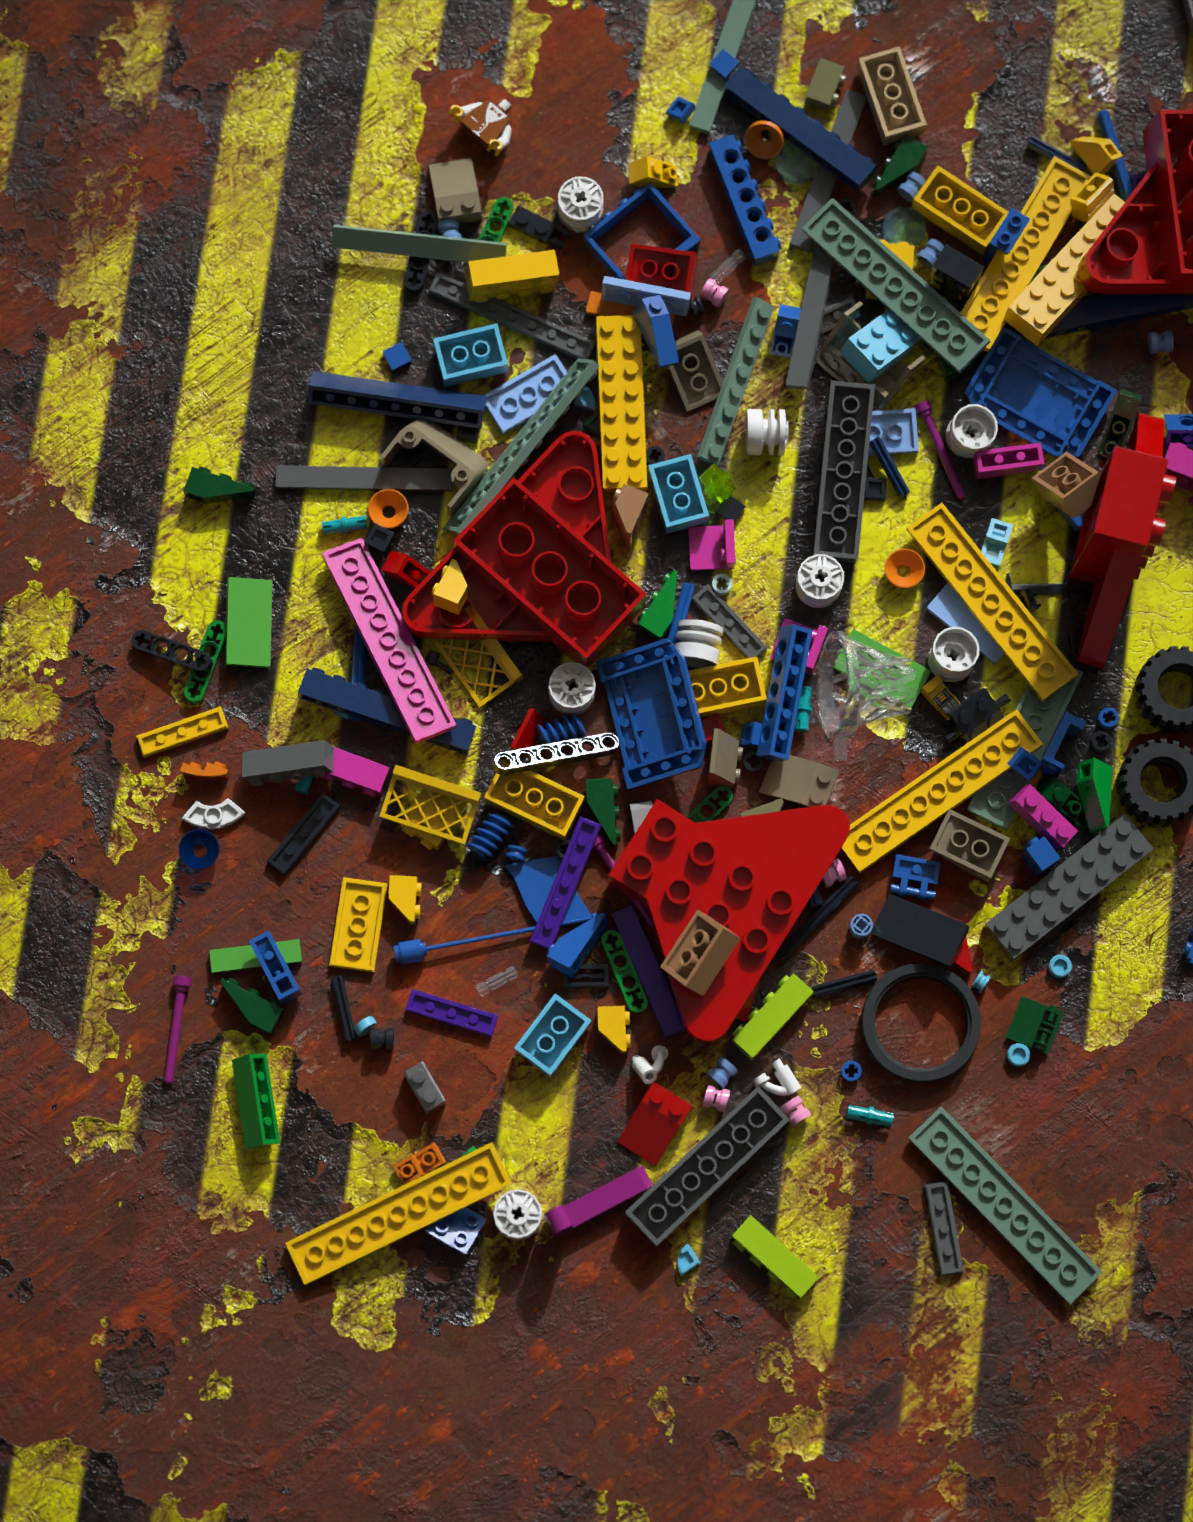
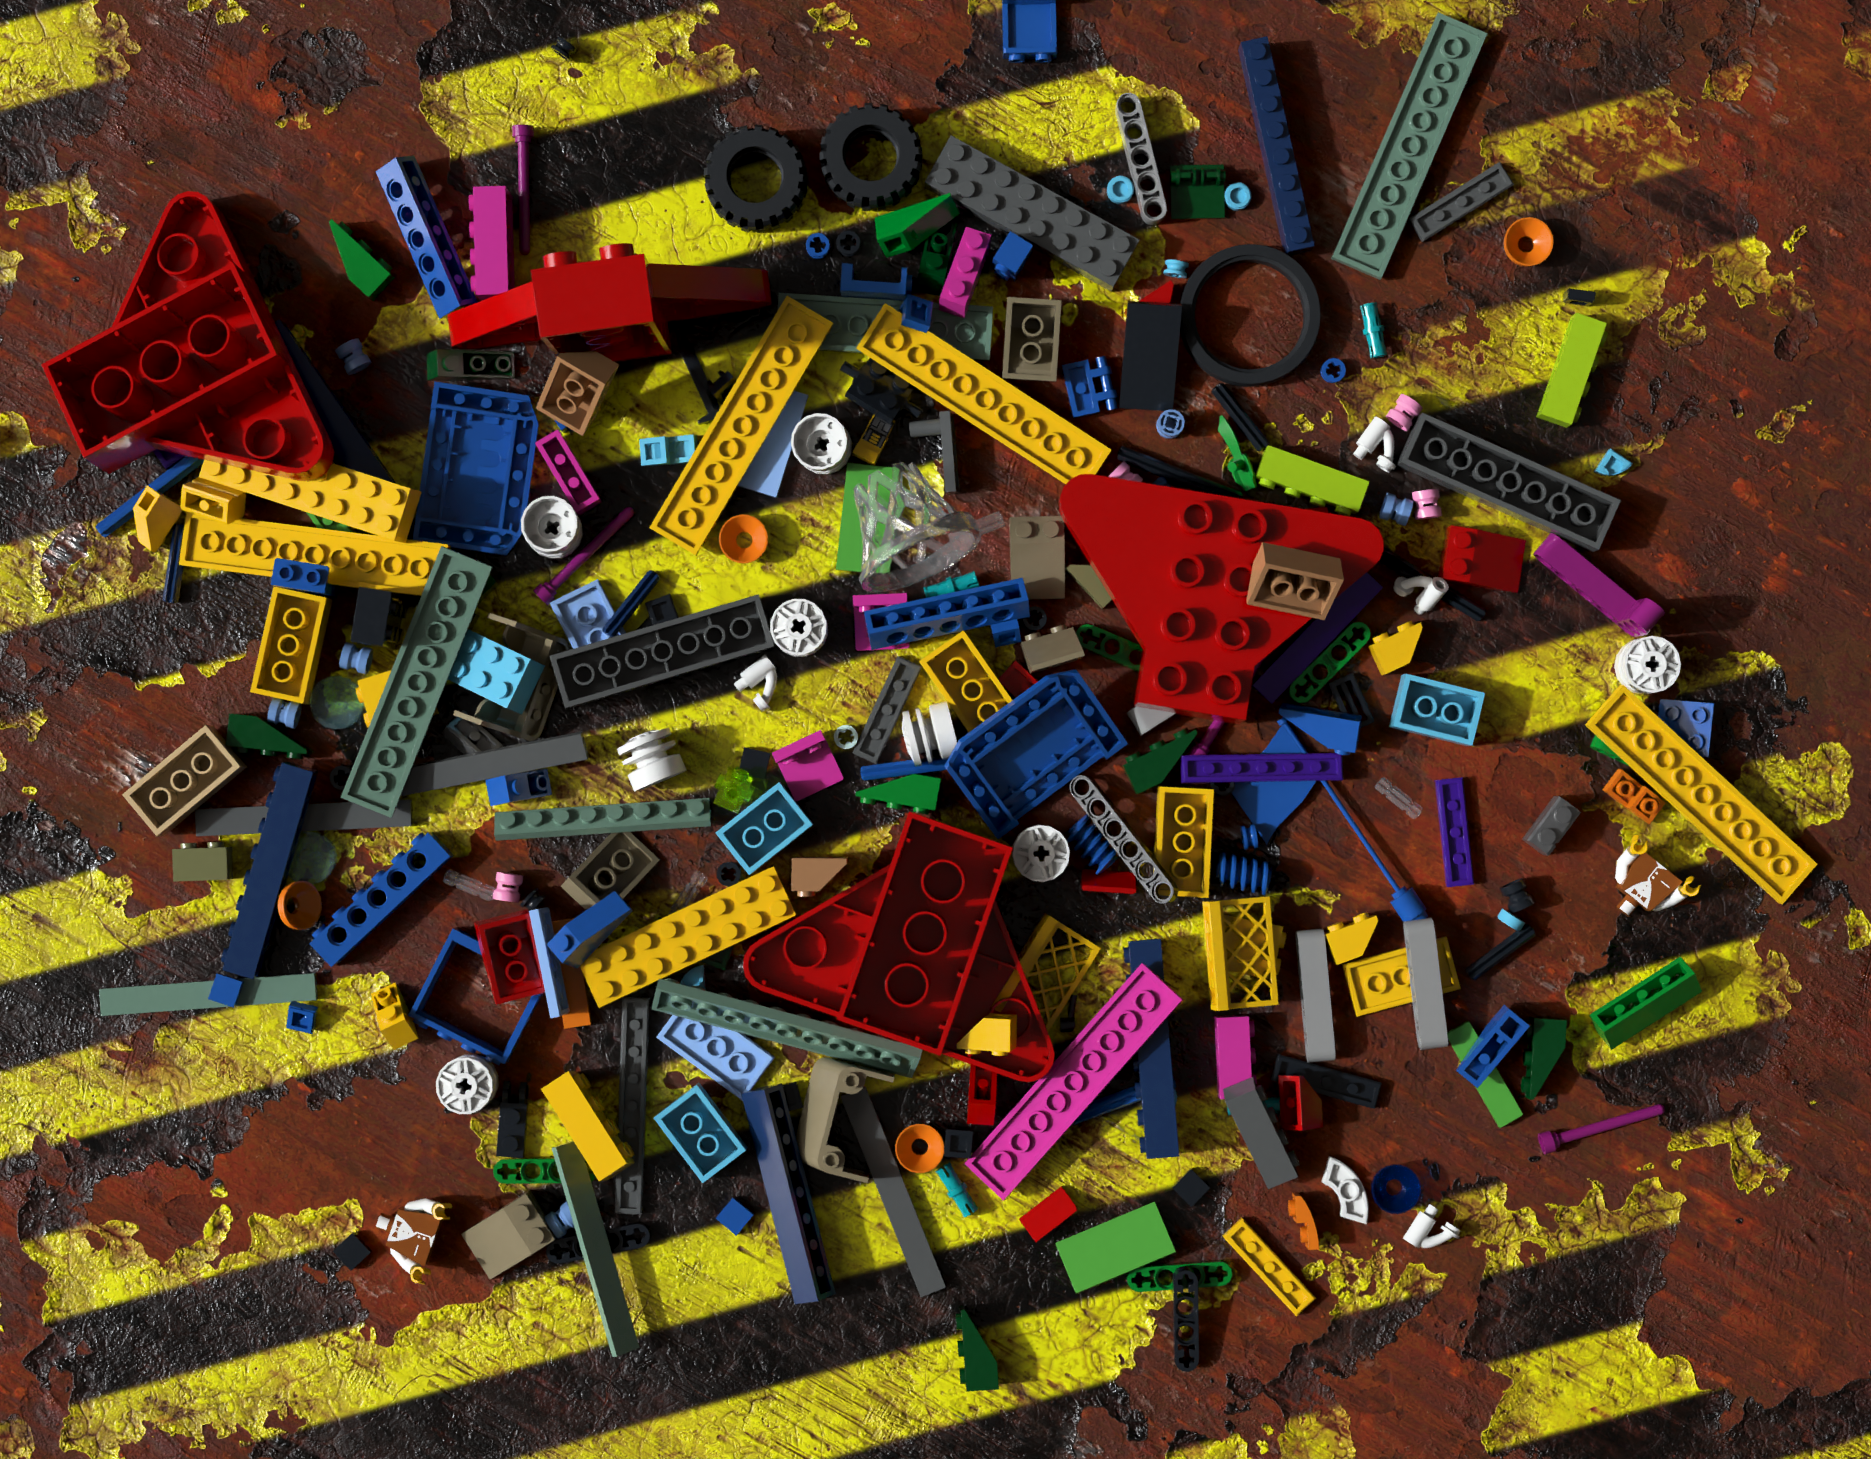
camera: 115 degrees left, 10 degrees up
none -> black tile [333,1232,372,1271]
none -> white plant [734,654,777,712]
none -> dark grey piece [909,411,960,494]
none -> red slope [1019,1186,1078,1242]
none -> light grey beam [1115,93,1167,225]
none -> black tile [1172,1168,1210,1207]
none -> green piece [1218,415,1258,491]
none -> dark blue brick [1238,36,1314,256]
none -> red slope [1278,1075,1323,1131]
none -> light grey beam [1295,929,1335,1063]
none -> black axle [1379,547,1486,621]
none -> light grey beam [1403,918,1448,1050]
none -> white plant [1403,1204,1461,1248]
none -> orange piece [1504,217,1554,267]
none -> black tile [1563,288,1596,307]
none -> torso [1615,835,1701,917]

